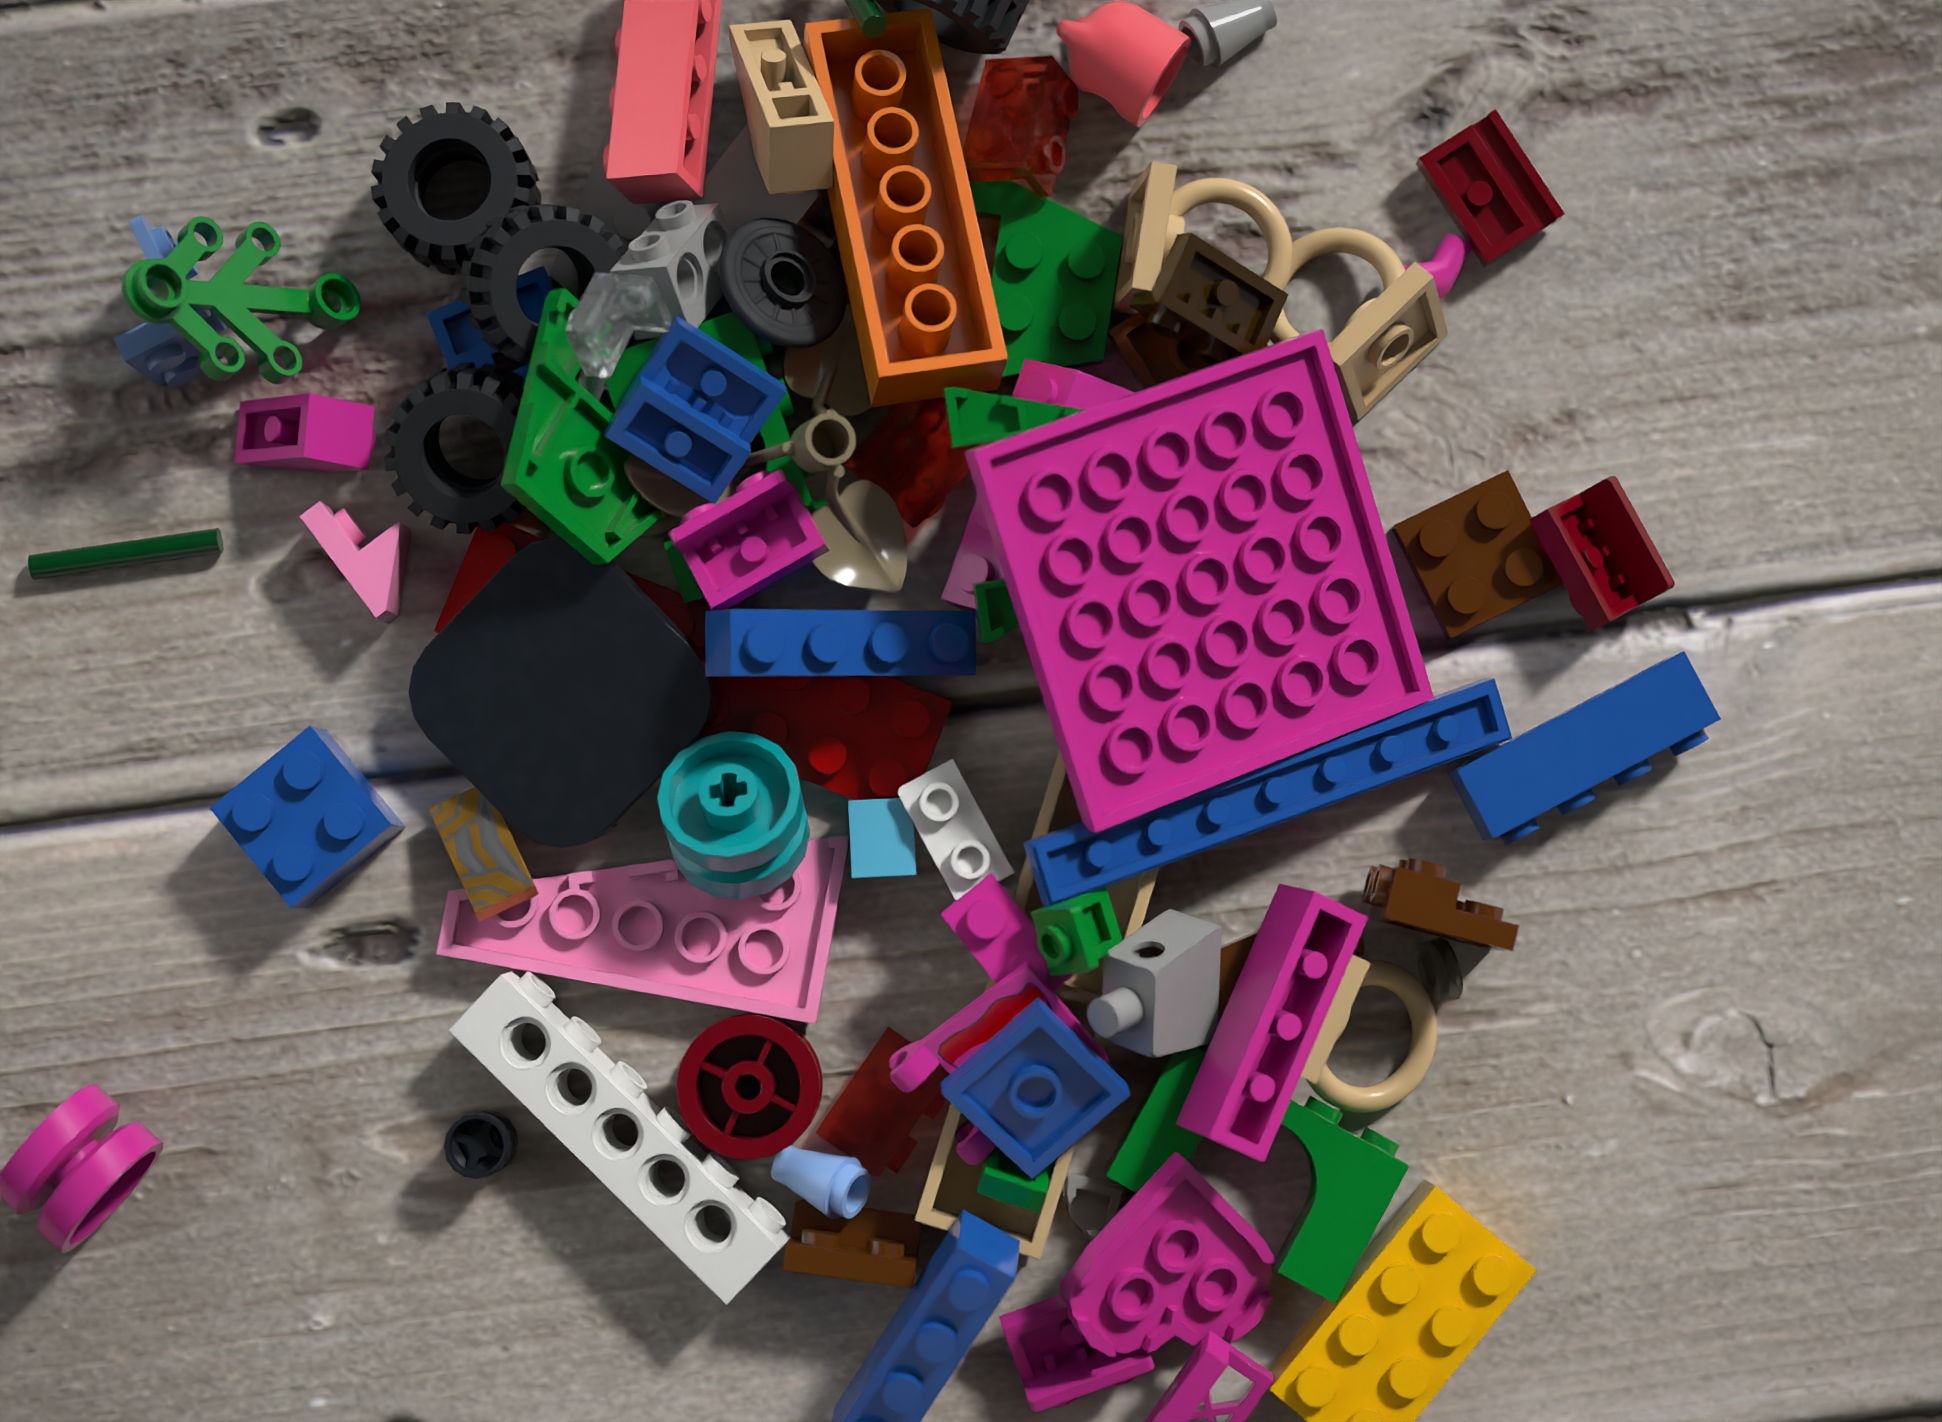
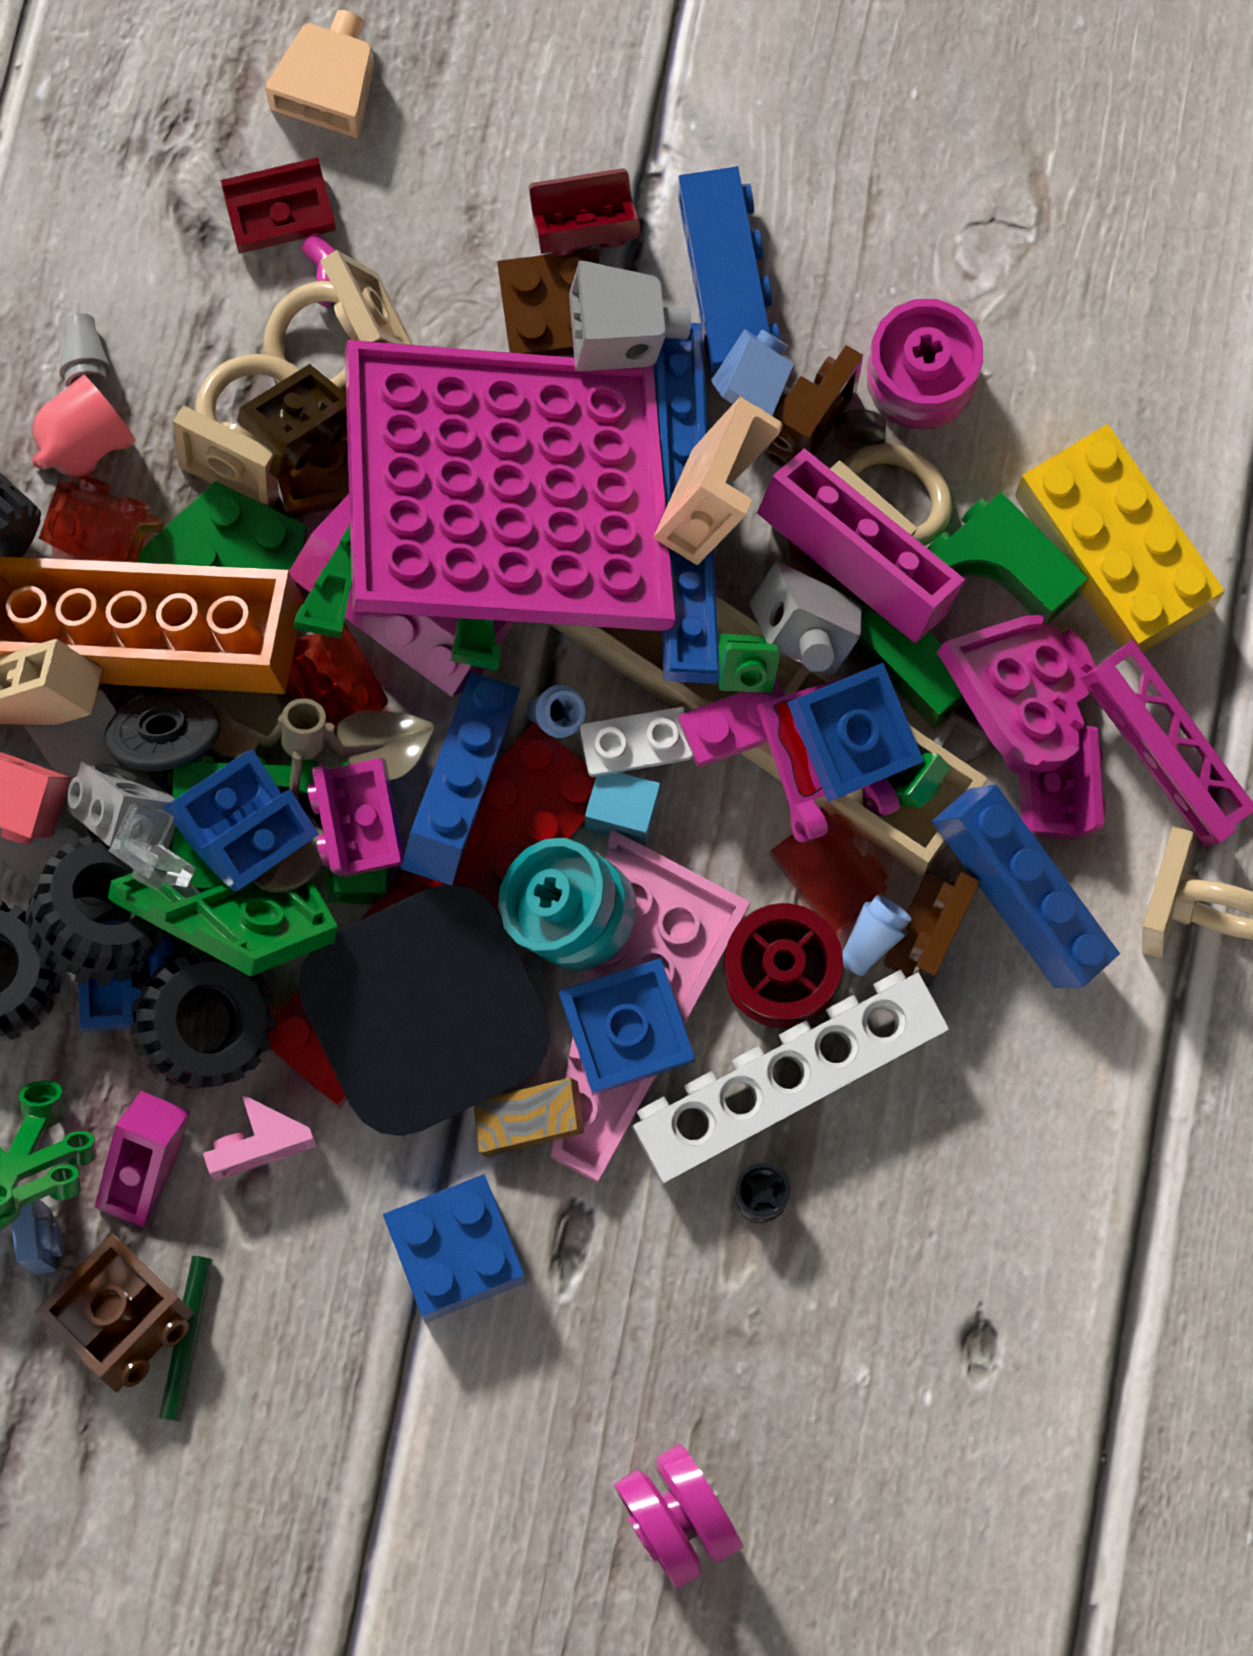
camera: 75 degrees left, 10 degrees down
none -> reddish brown plate [34,1233,194,1393]
none -> light nougat torso [265,10,374,139]
none -> light blue cone [527,685,586,738]
none -> blue plate [559,958,695,1096]
none -> light grey torso [569,261,691,371]
none -> light nougat panel [653,396,783,565]
none -> medium blue slope [711,329,794,416]
none -> dark pink wheel [866,299,983,429]

